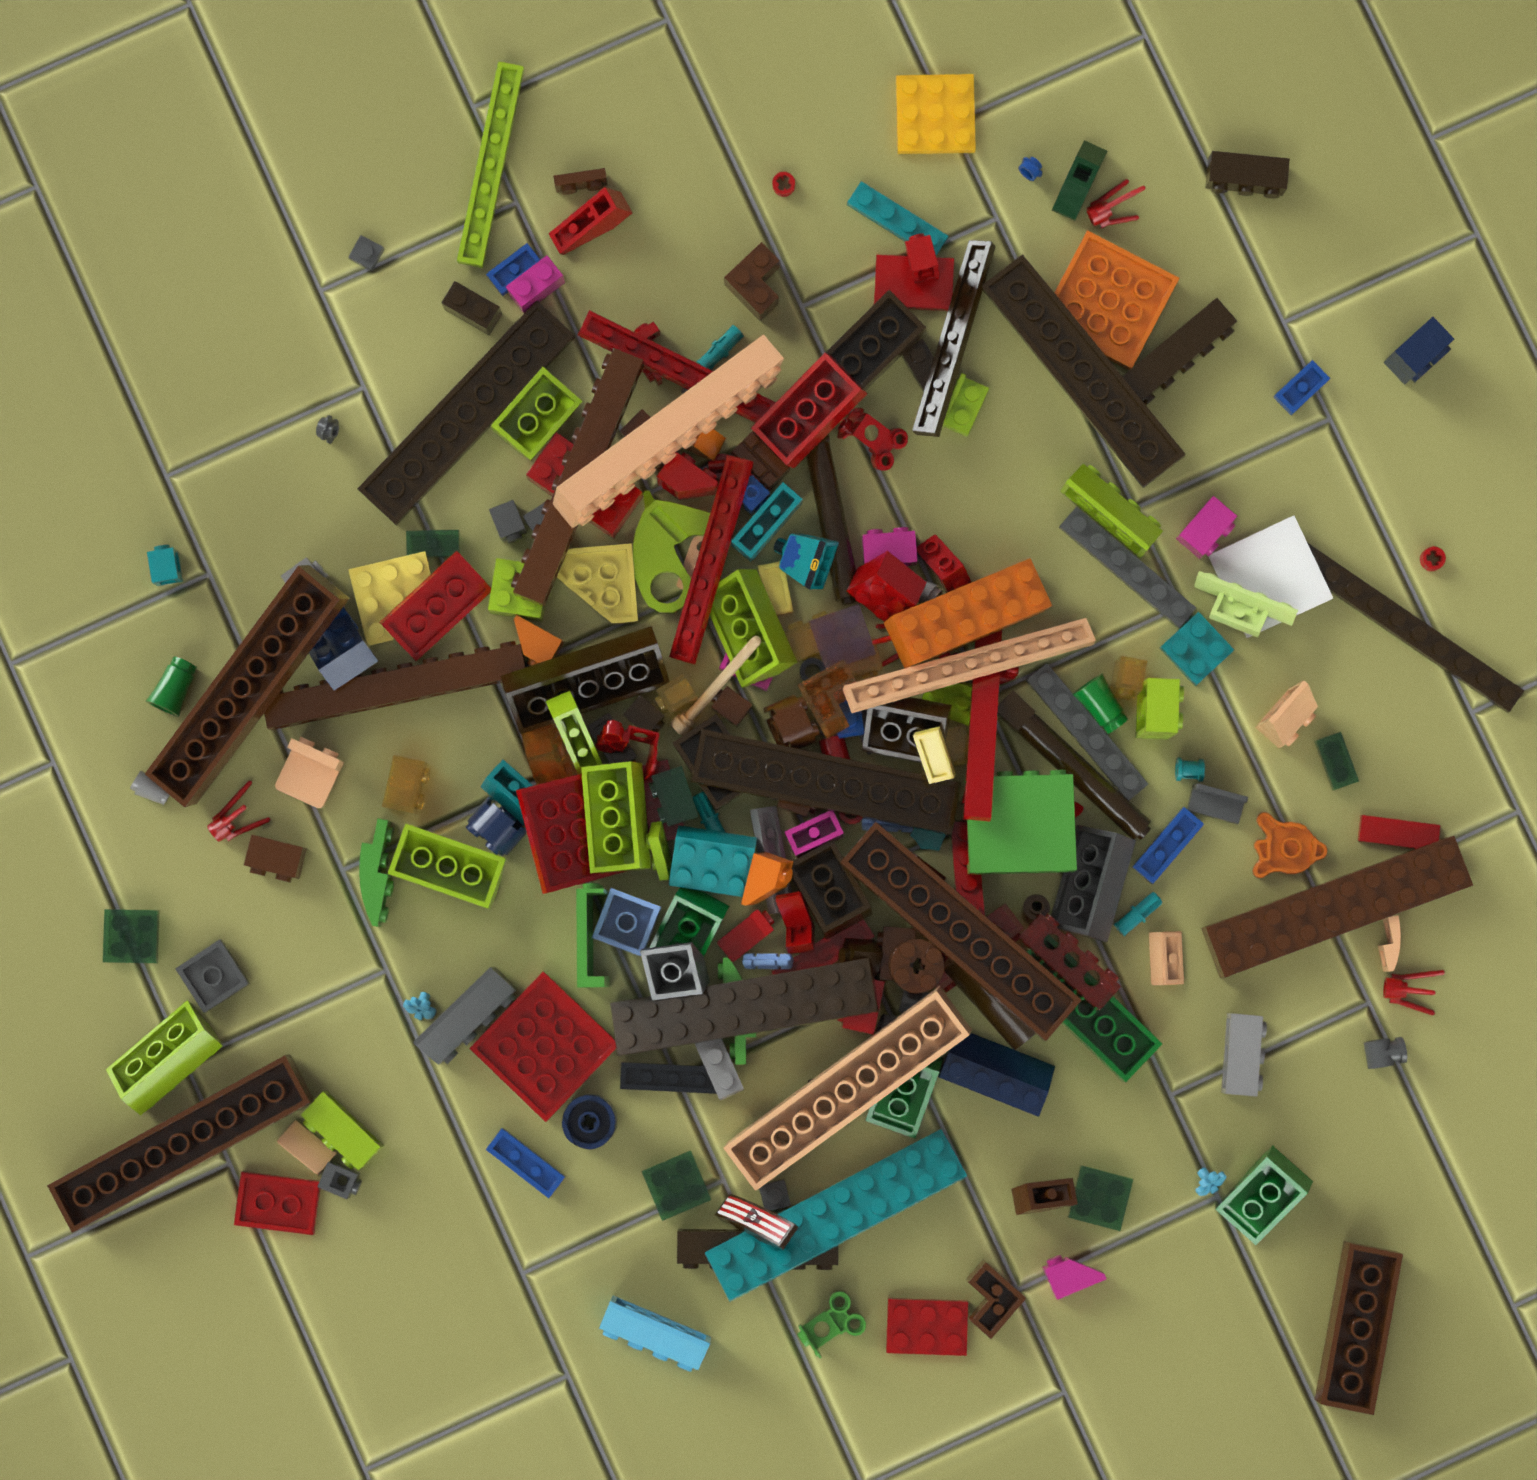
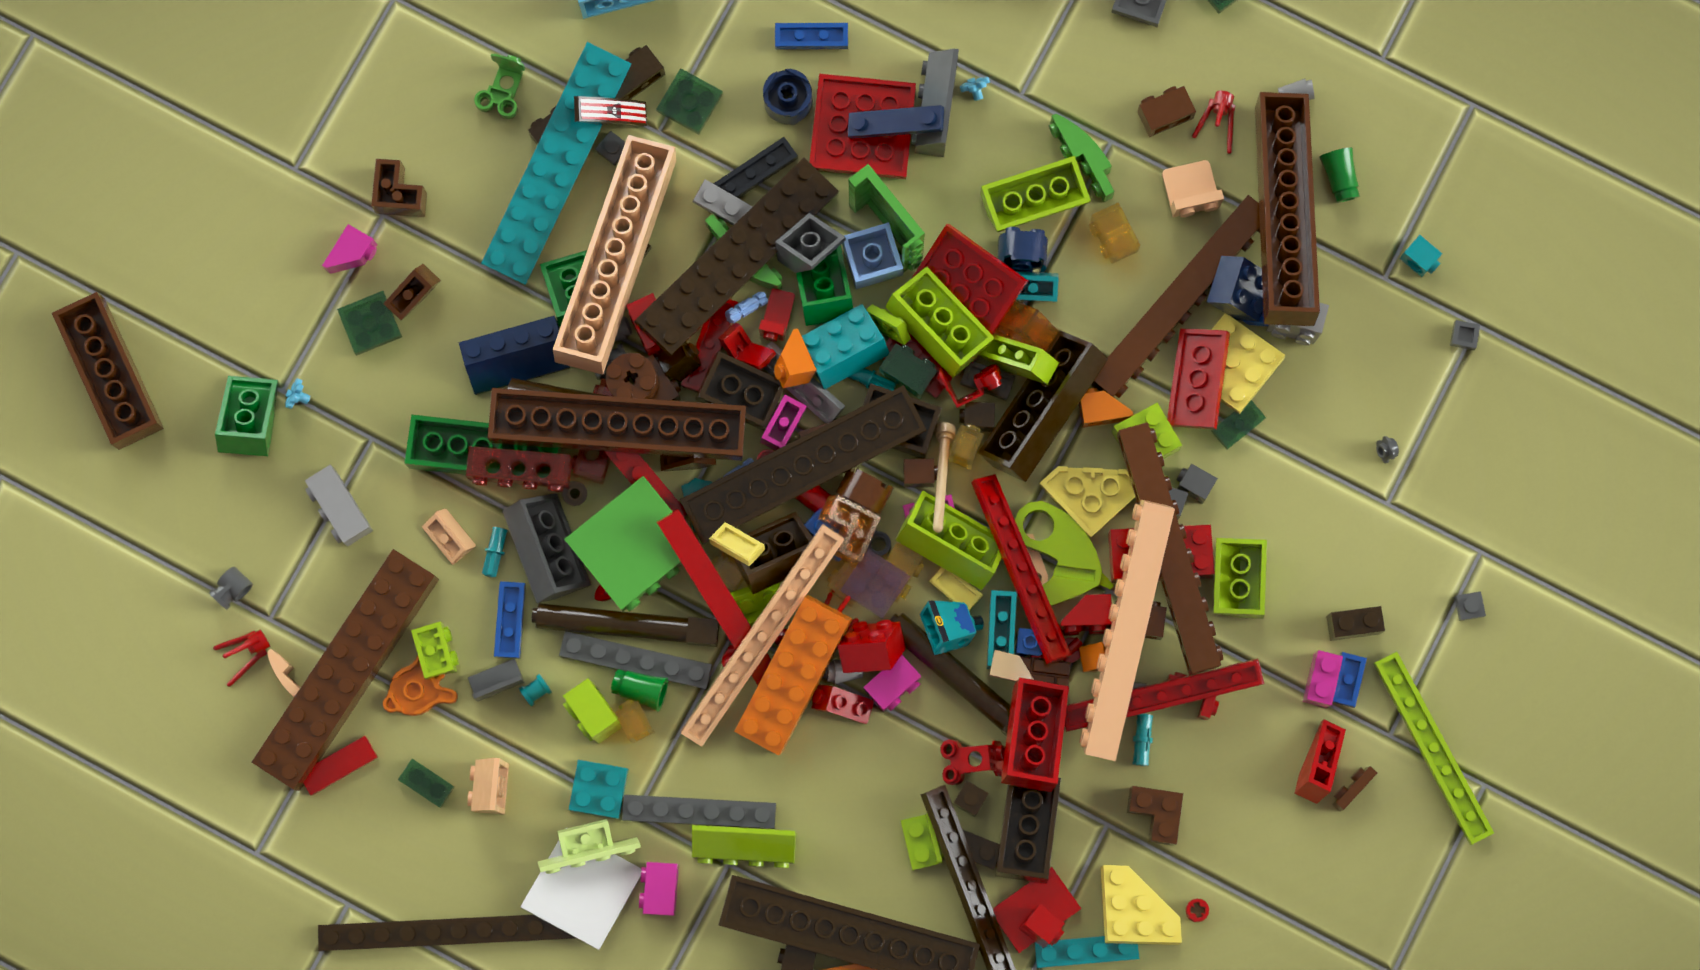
camera: 145 degrees right, 5 degrees down
dark brown plate [357,301,575,526] -> none
red plate [886,1298,968,1356] -> none
none -> lime bracket [411,622,459,679]
none -> dark blue plate [848,105,944,139]
none -> dark brown brick [953,781,989,817]
none -> tan slope [989,650,1034,683]
none -> light yellow plate [1101,865,1182,945]
none -> dark grey plate [1450,320,1480,350]

